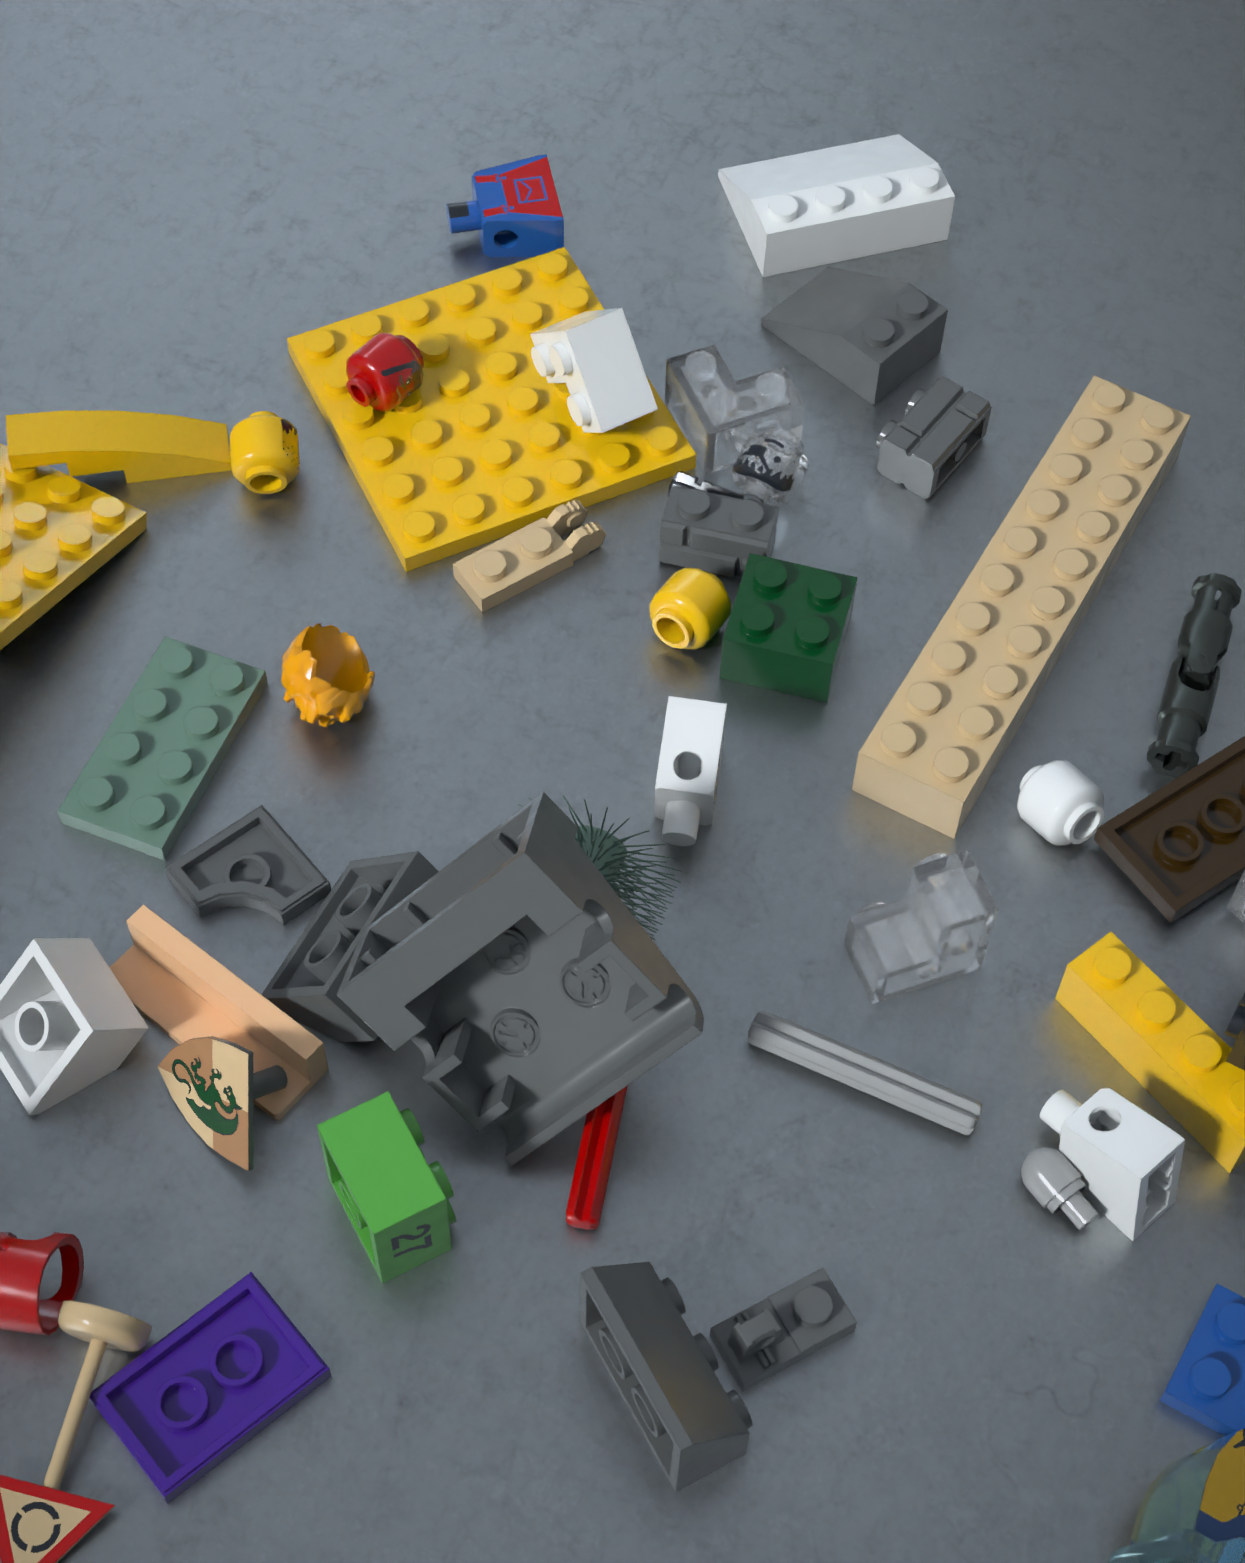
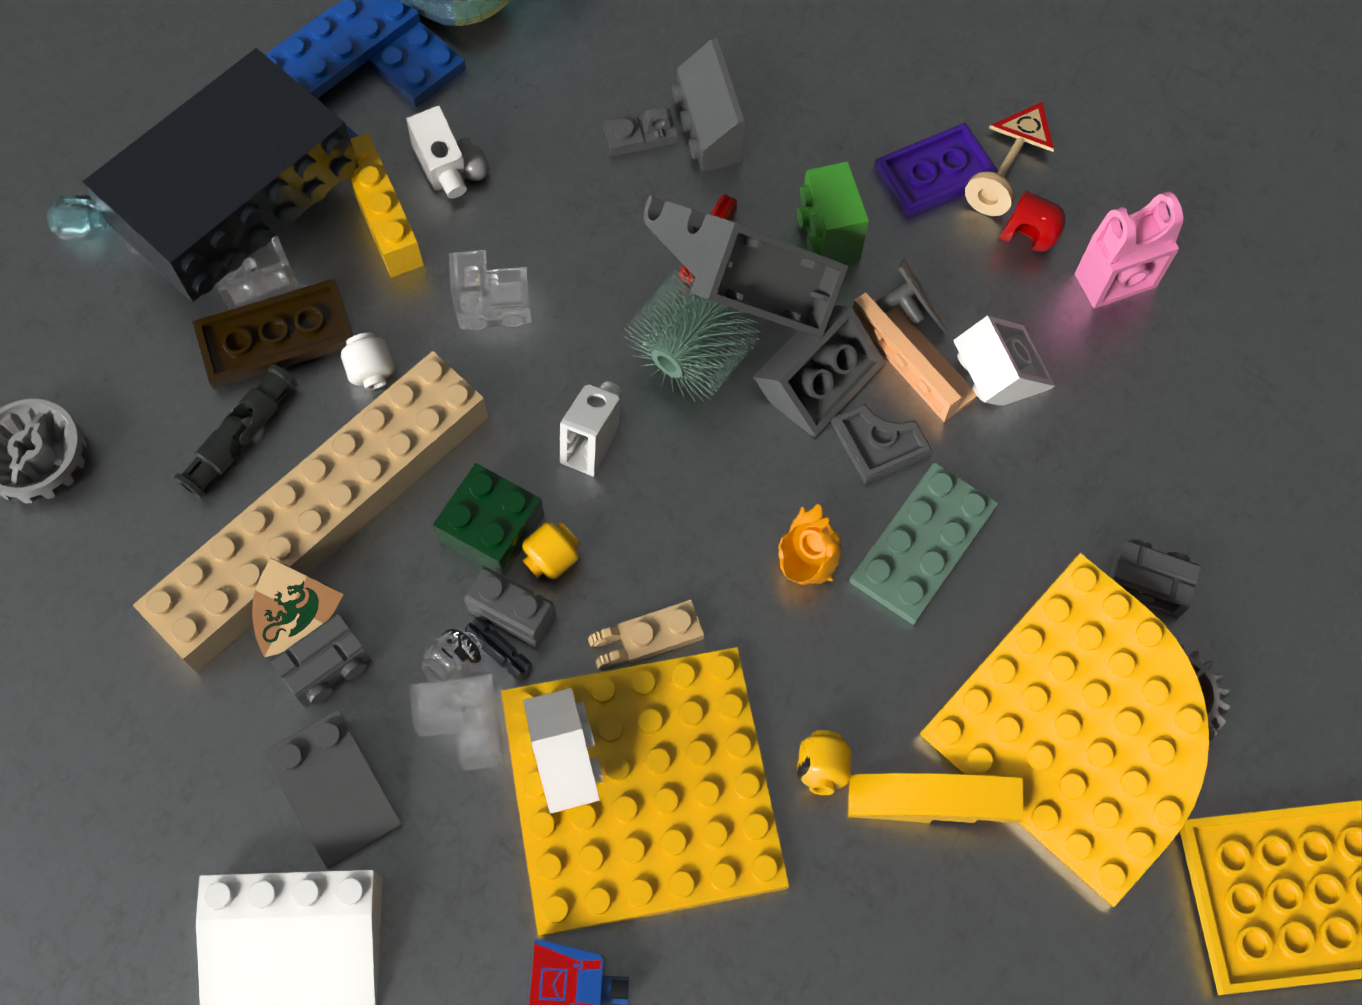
camera: 165 degrees left, 10 degrees up
red head [346,333,424,412] -> none
light grey axle [748,1010,982,1135] -> none
none -> shield [252,557,344,657]

